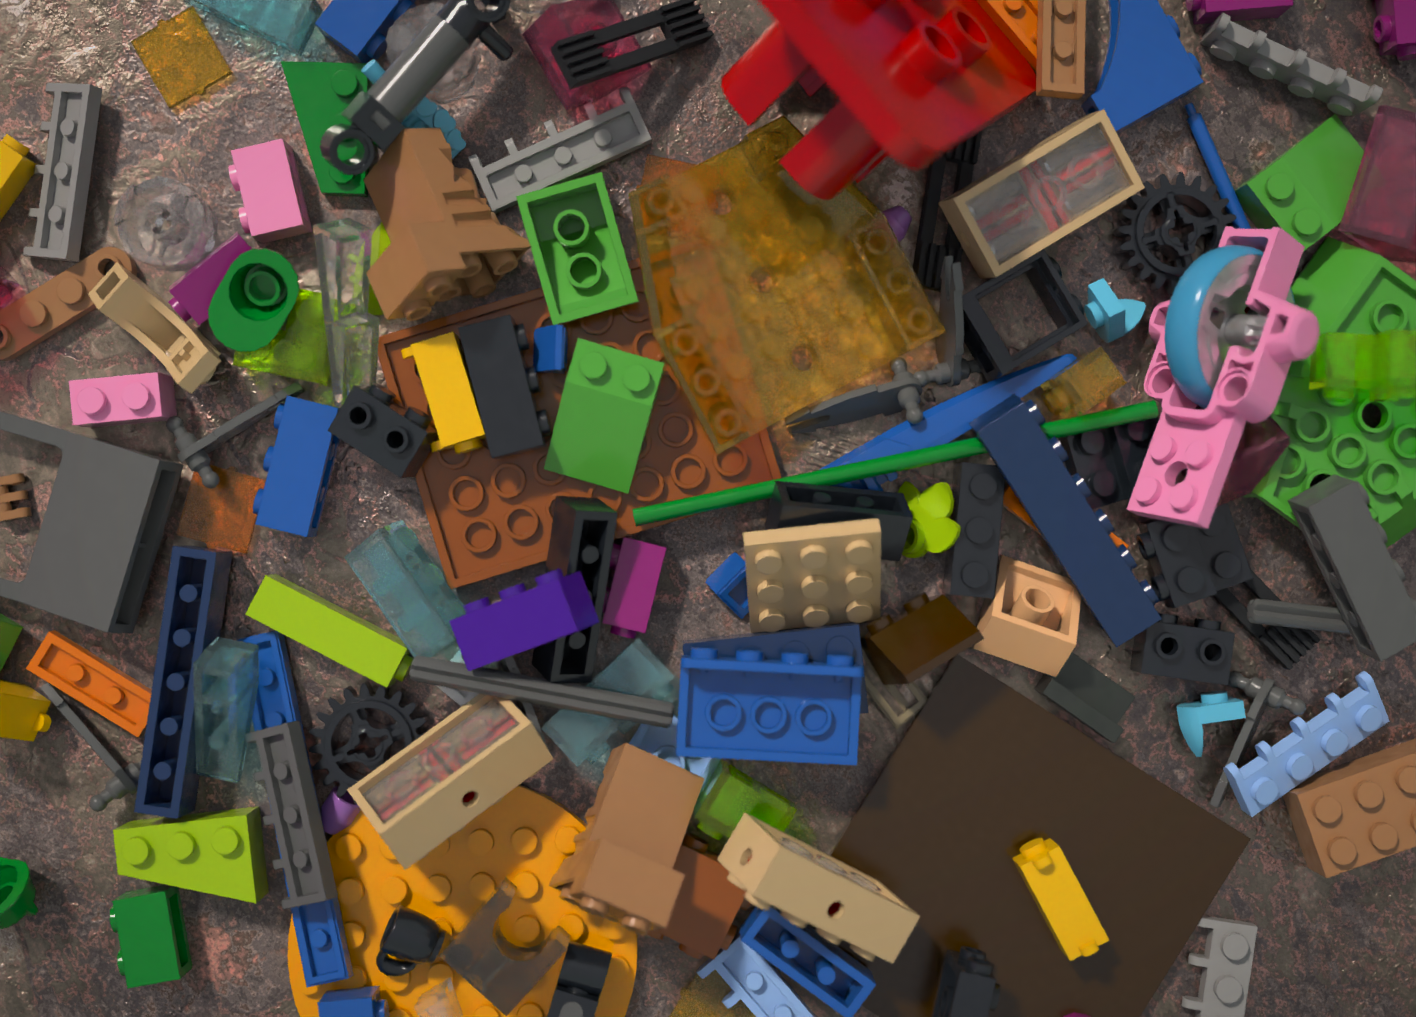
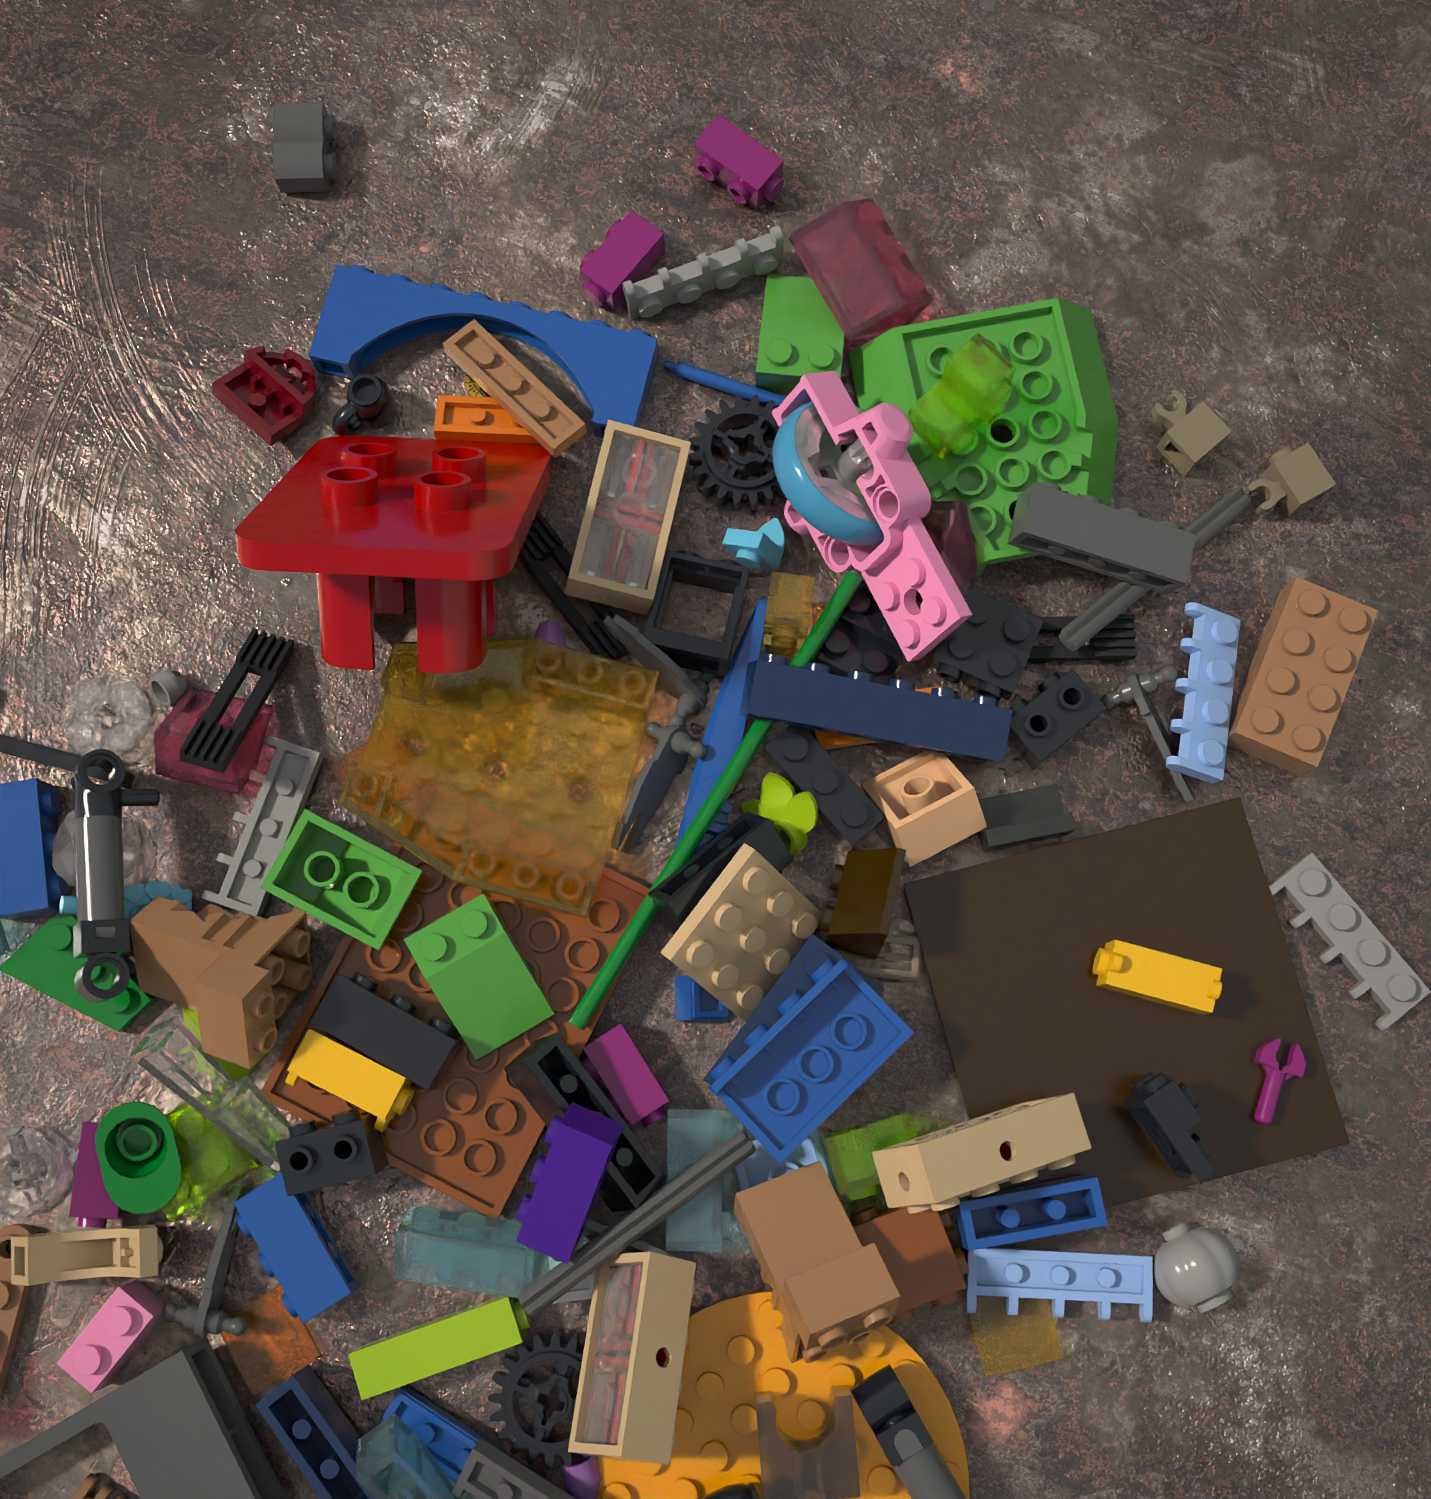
camera: 50 degrees left, 10 degrees down
bright pink brick [228,138,312,243] -> none
blue slope [533,325,568,373] -> none
medium azure plate [1176,691,1246,757] -> none

